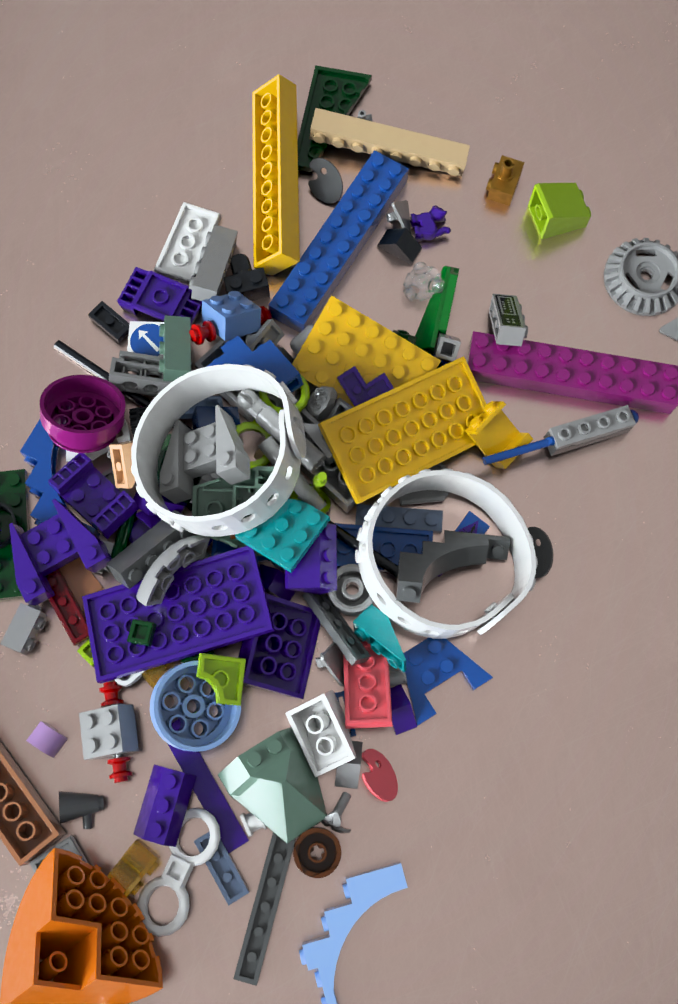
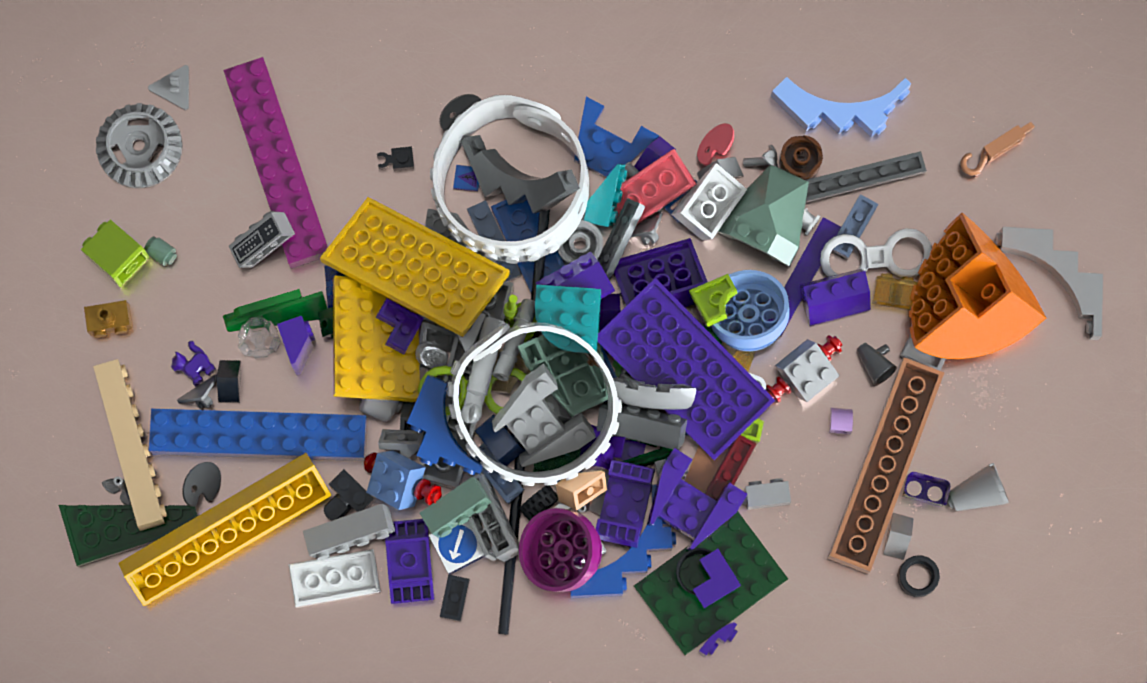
camera: 120 degrees left, 5 degrees up
dark green tile [127,619,157,647] -> none
light grey brick [433,333,461,361] -> none
yellow panel [465,401,533,469] -> none
light grey piece [482,405,639,465] -> none
none -> sand green brick [144,236,177,266]
none -> dark purple slope [277,316,315,375]
none -> black plate [377,146,414,171]

